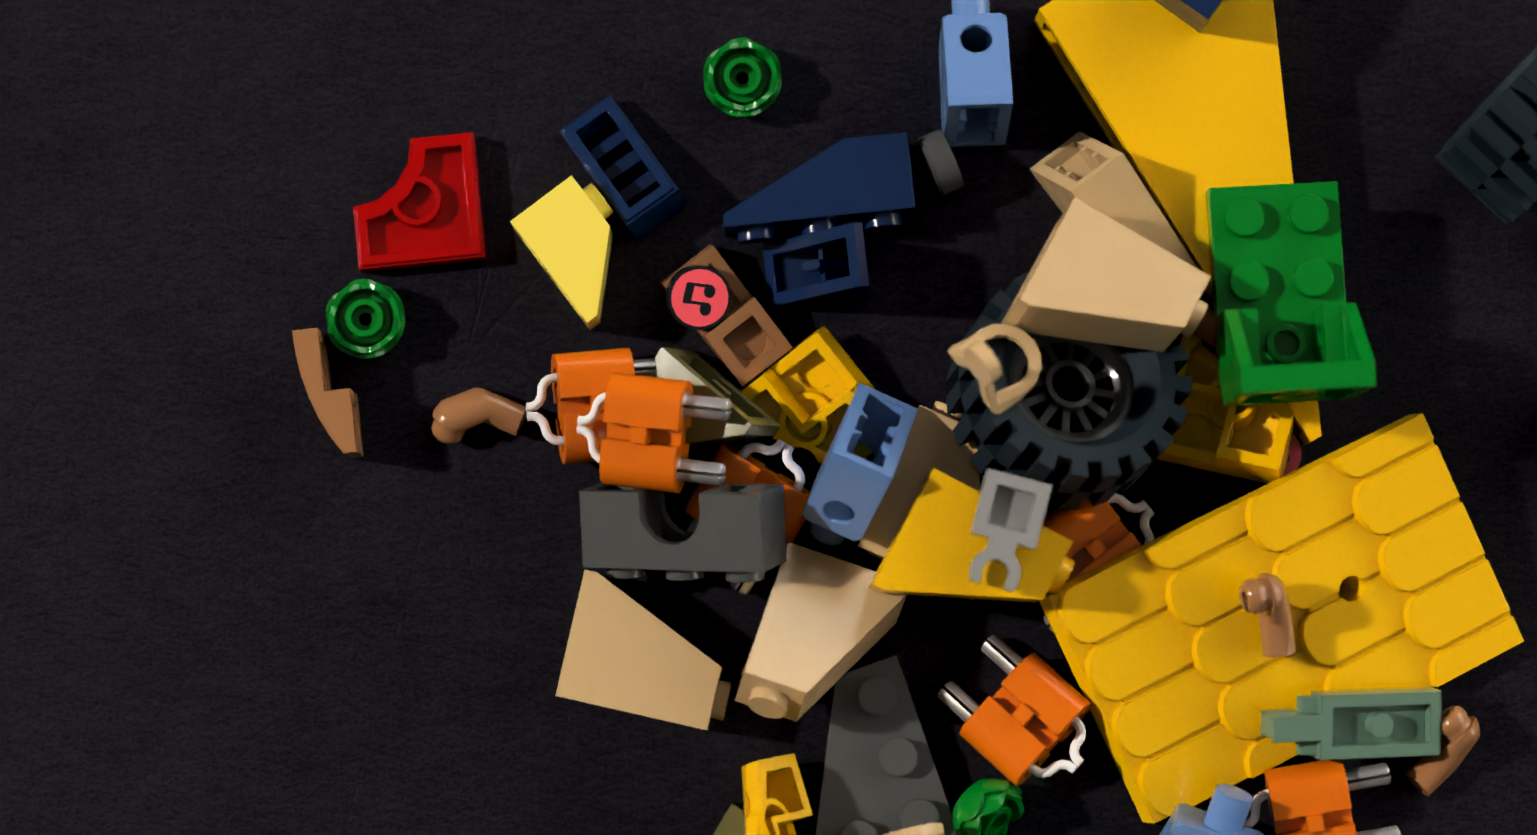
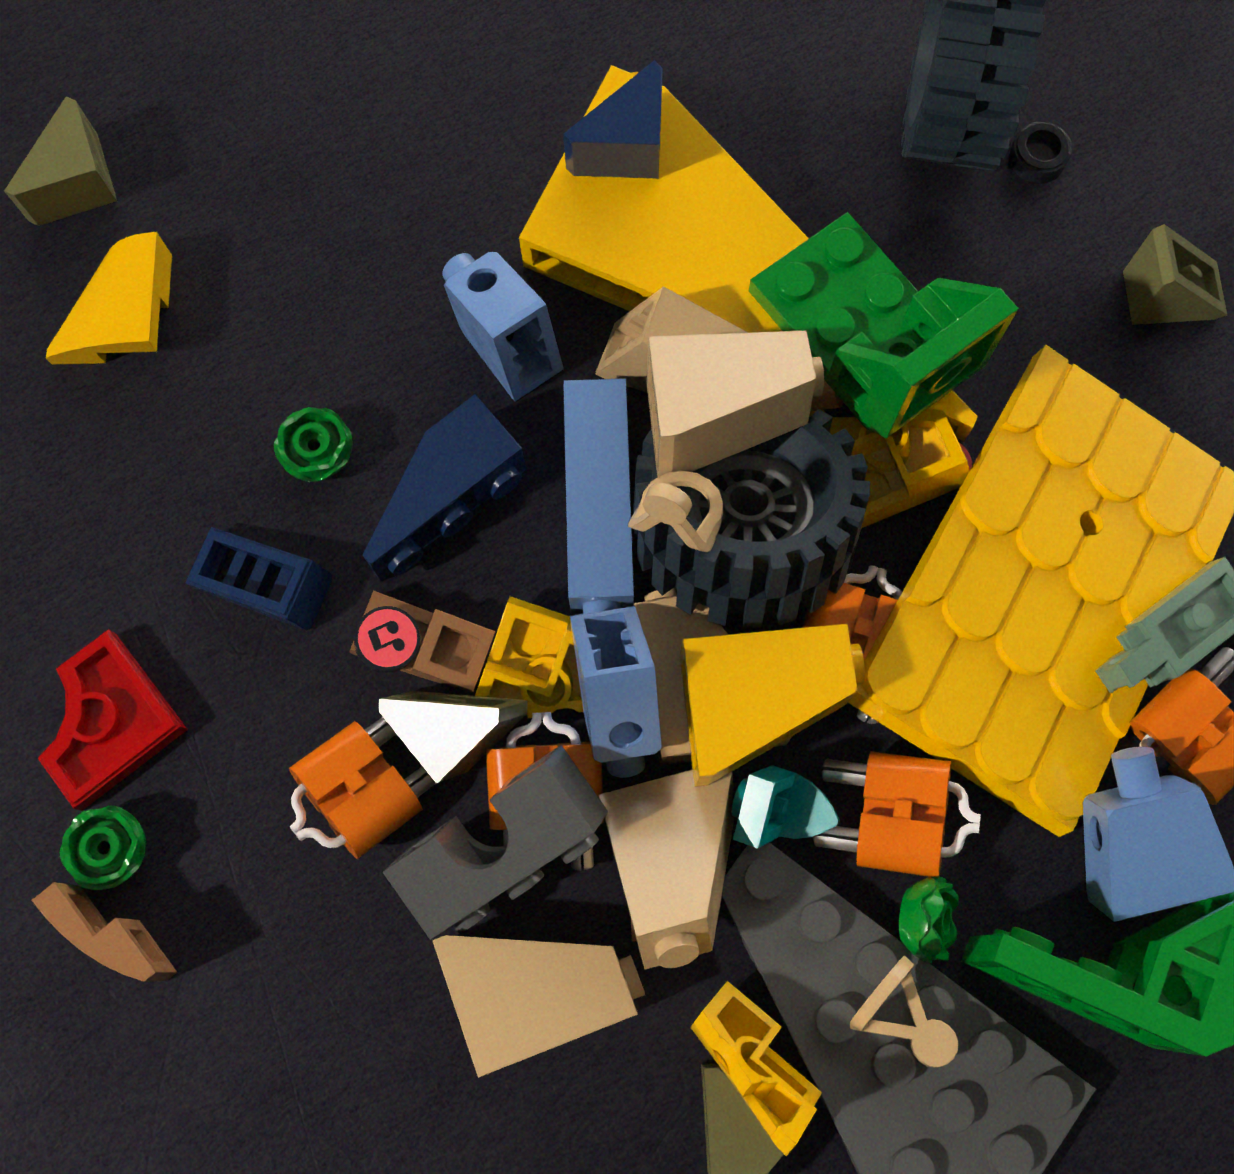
camera: 30 degrees left, 10 degrees down
medium nougat arm [431,387,527,444] -> none
light yellow slope [510,175,614,330] -> none
orange piece [576,372,732,493] -> none
dark blue slope [762,222,869,307] -> none
dark grey tile [916,129,964,196] -> none
light grey plate [968,468,1052,593] -> none
medium nougat arm [1239,573,1296,657] -> none
none -> medium blue brick [564,379,634,614]
none -> teal plate [732,765,839,848]

